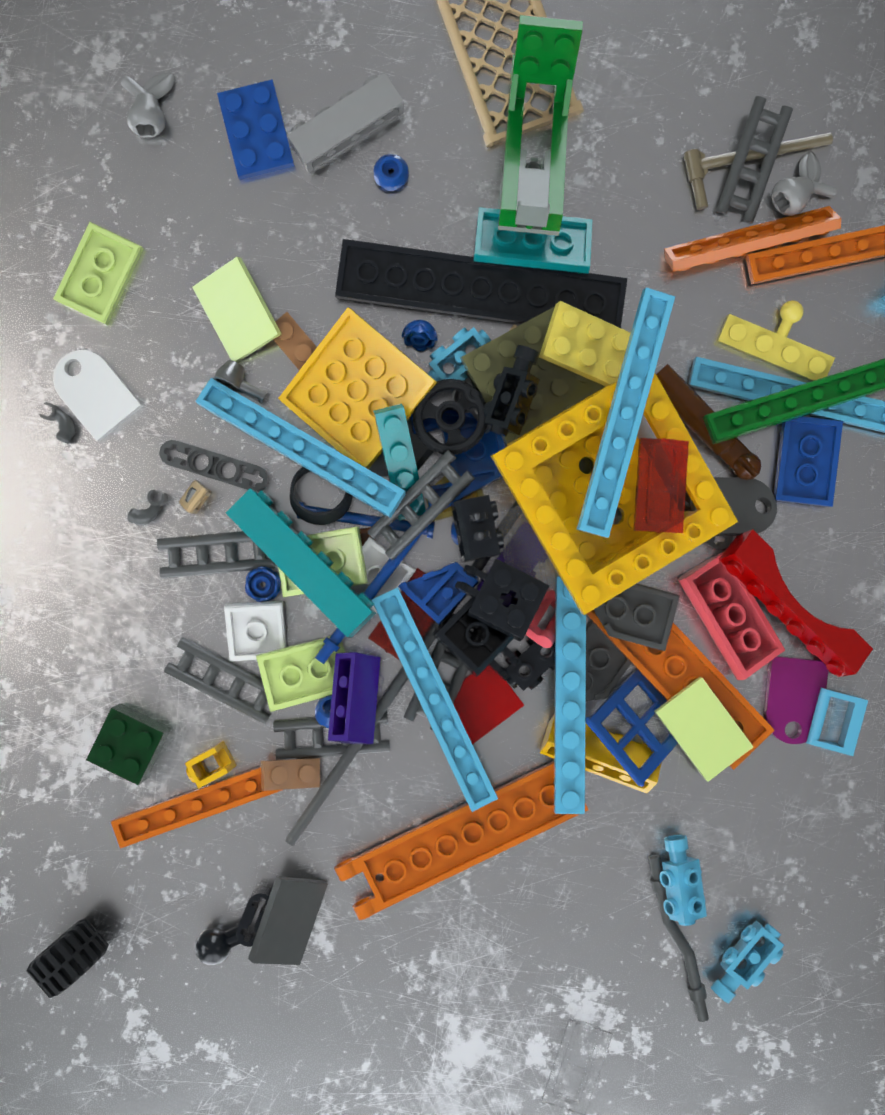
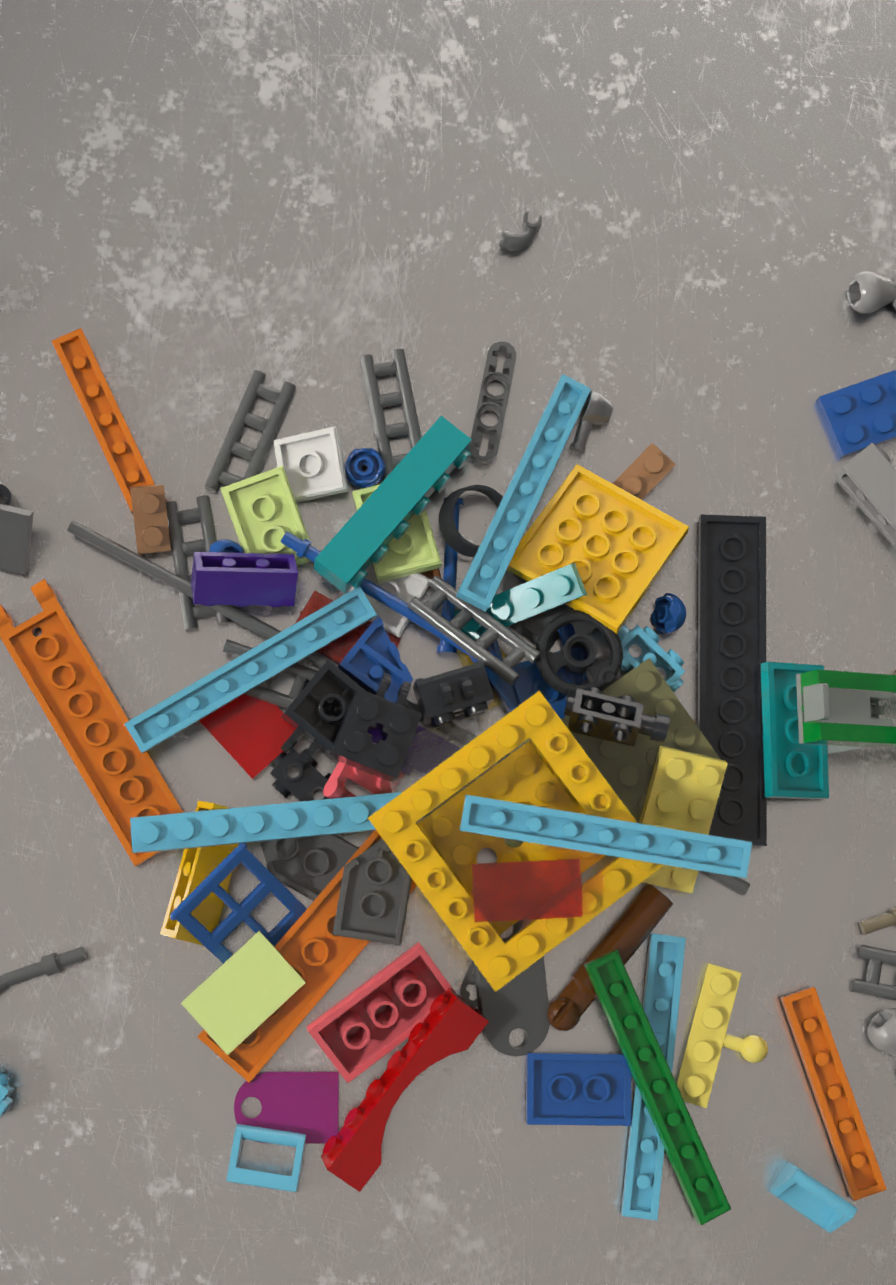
camera: 80 degrees right, 10 degrees down
yellowish green tile [53,222,144,326] -> none
white tile [53,350,143,442] -> none
dark green brick [86,703,171,786] -> none
dark grey arm [127,489,168,526] -> none
tan slope [179,480,211,514] -> none
yellow window [185,741,237,789] -> none
yellowish green tile [192,257,282,363] -> none
blue plate [373,154,409,191] -> none
medium azure brick [659,835,707,926] -> none
orange plate [664,206,841,272] -> none

